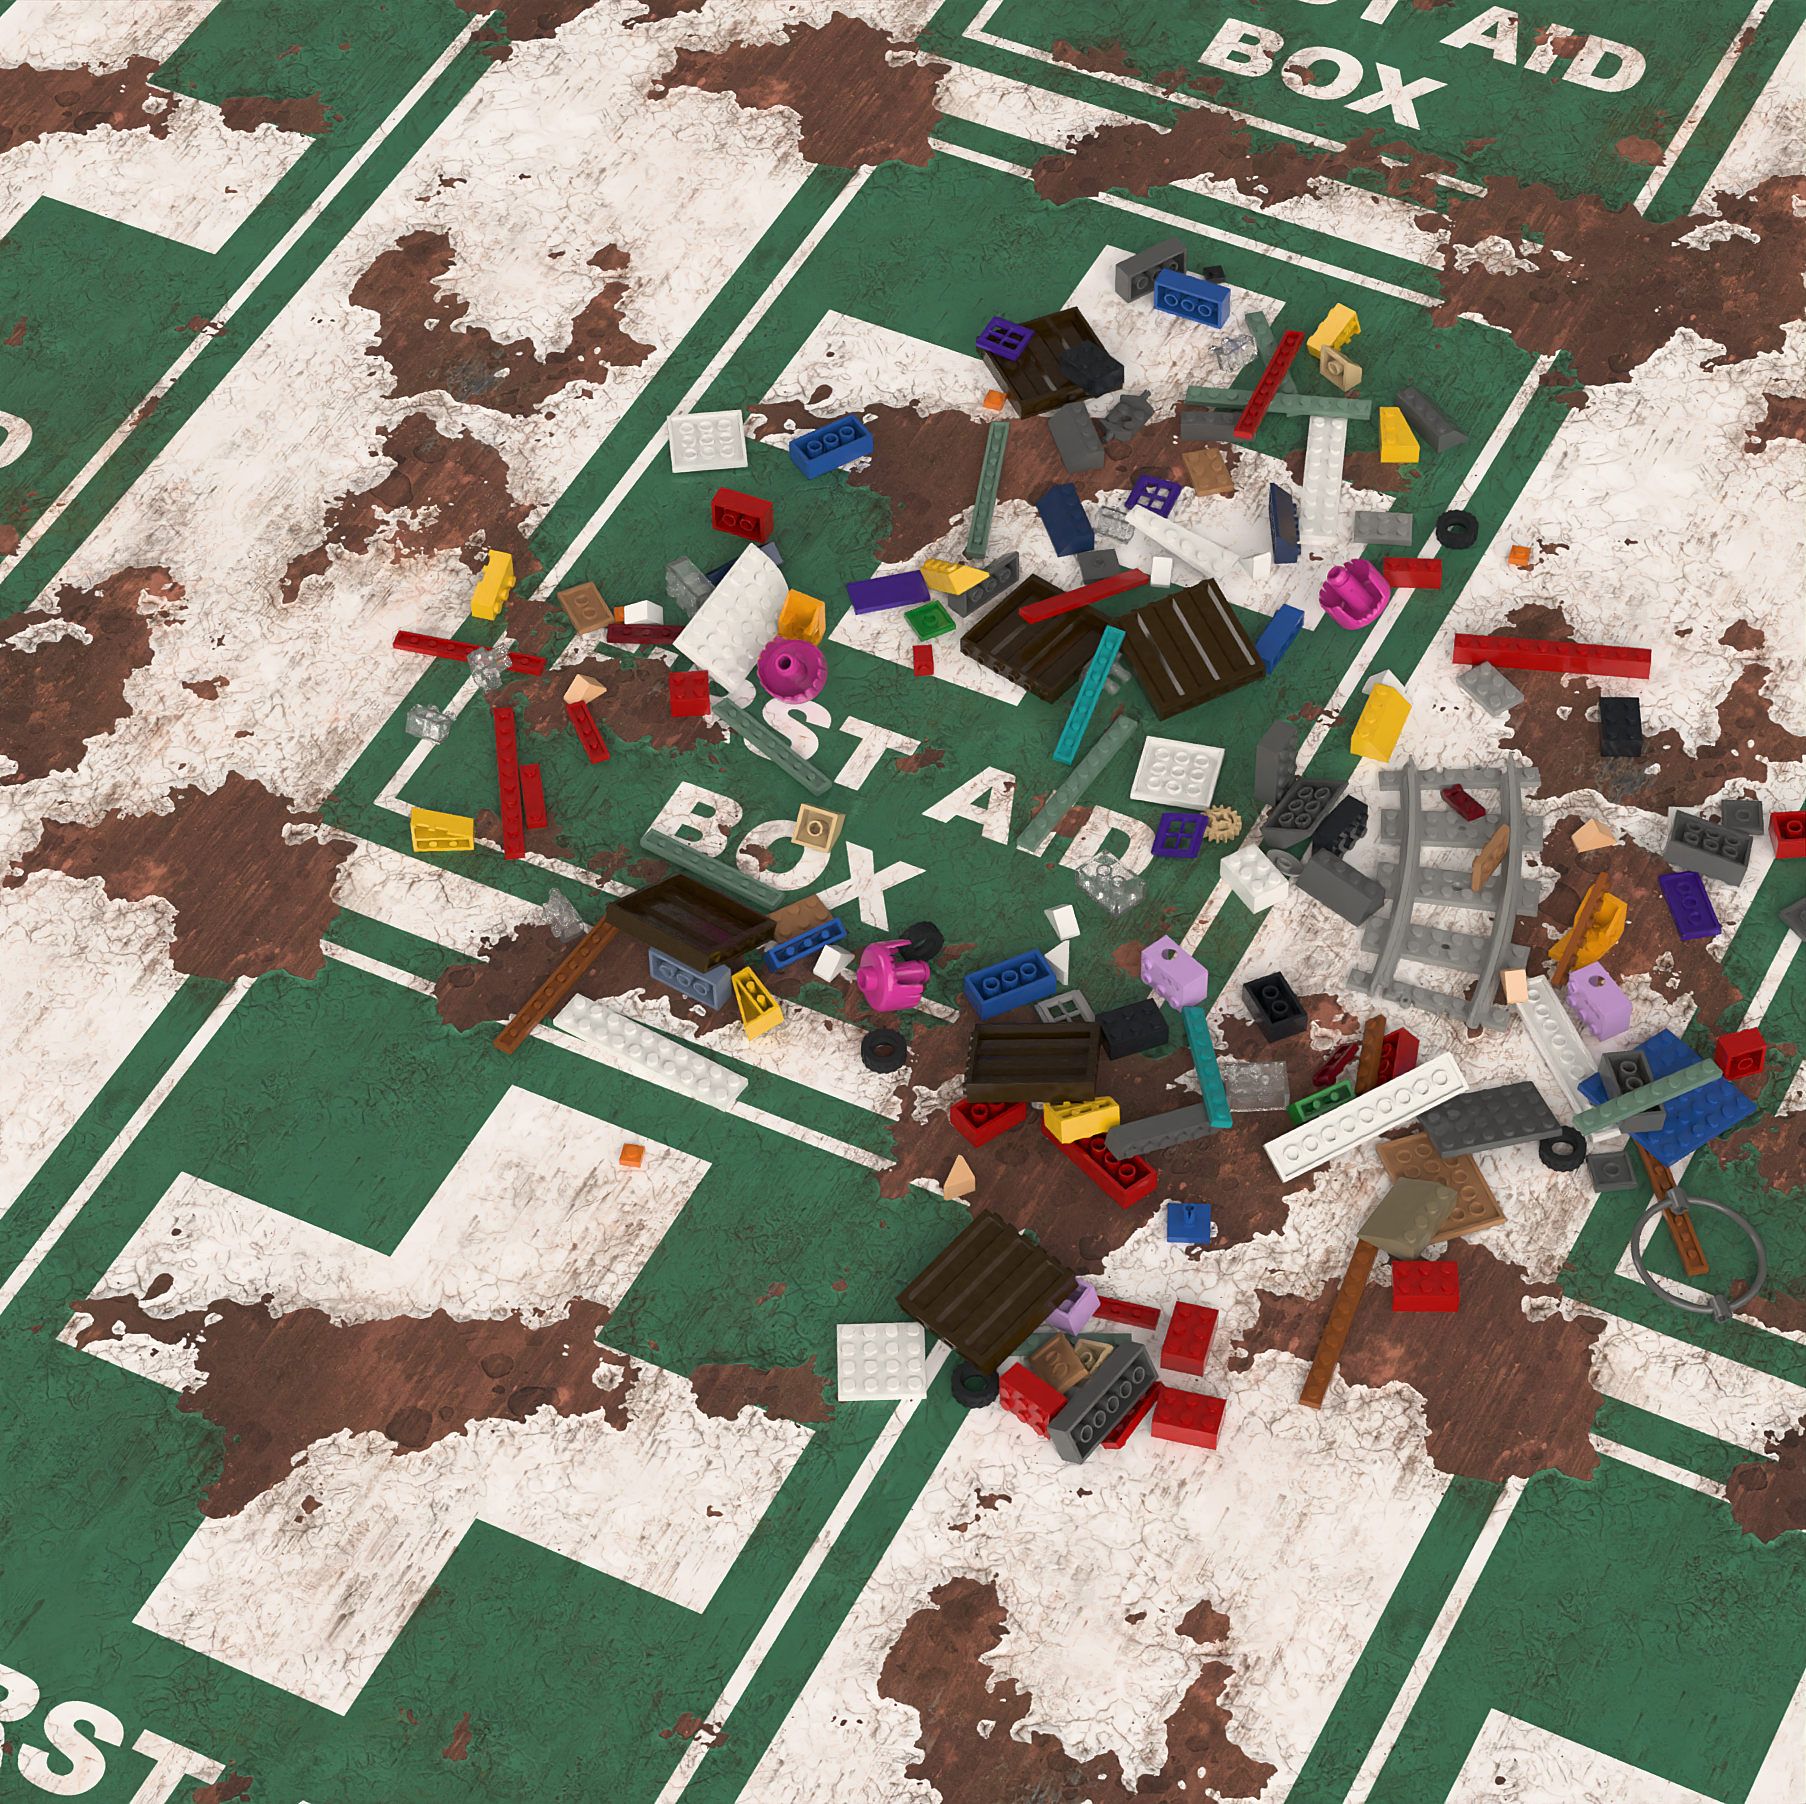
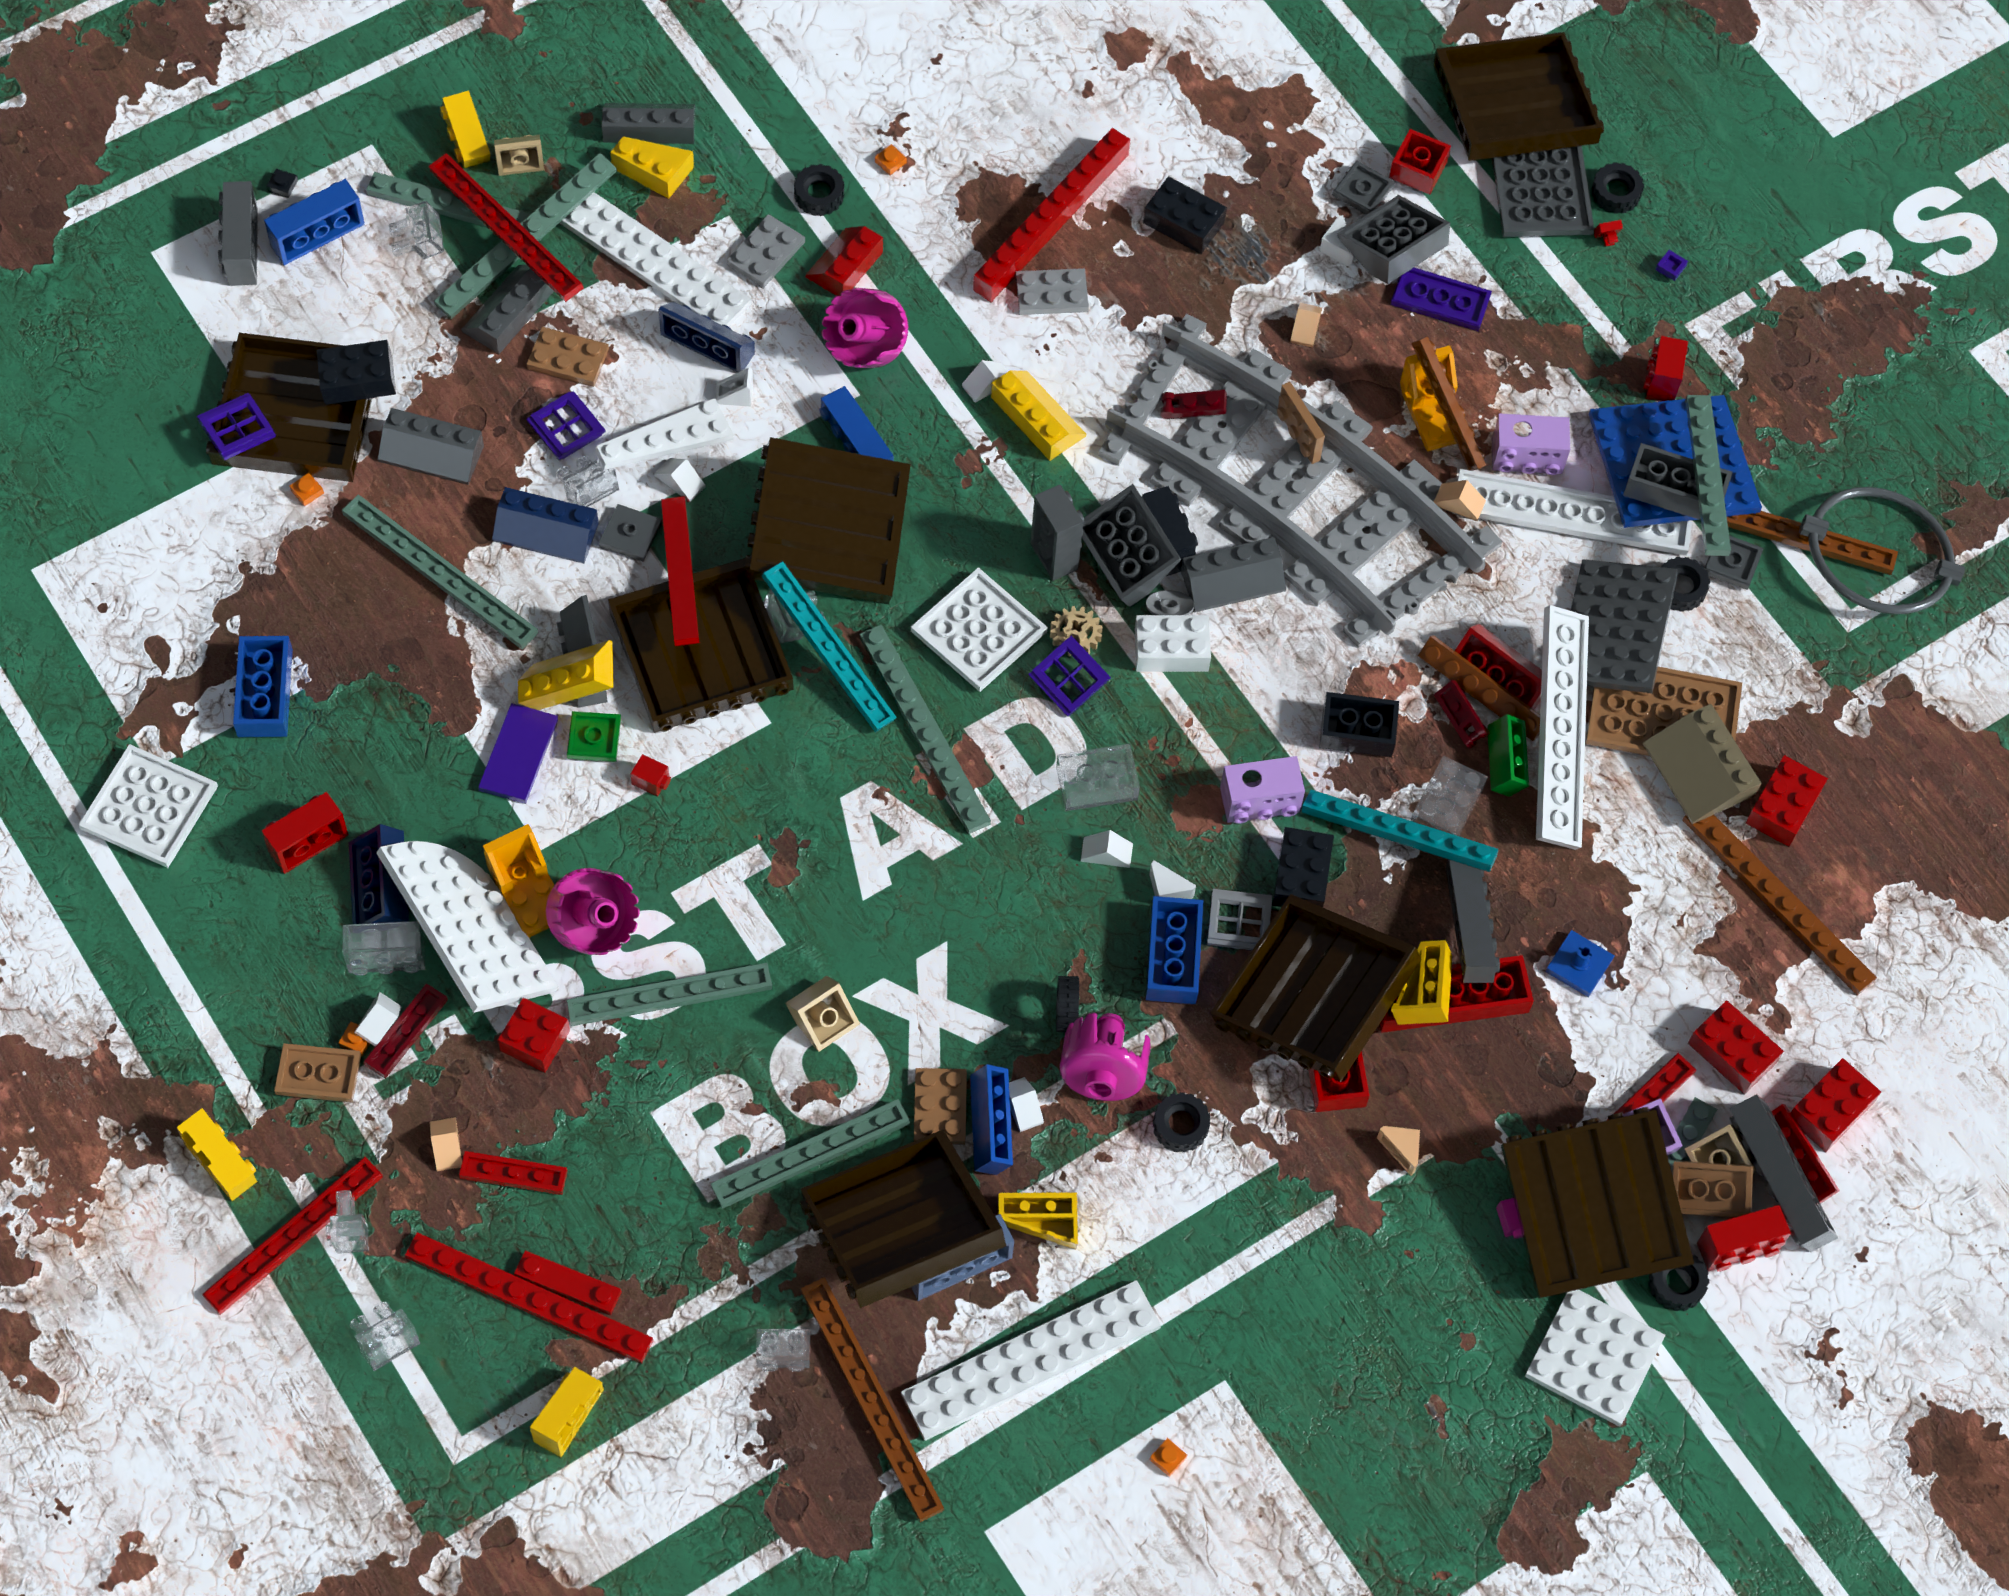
camera: 65 degrees left, 15 degrees up
dark grey plate [1099,389,1153,445] -> none

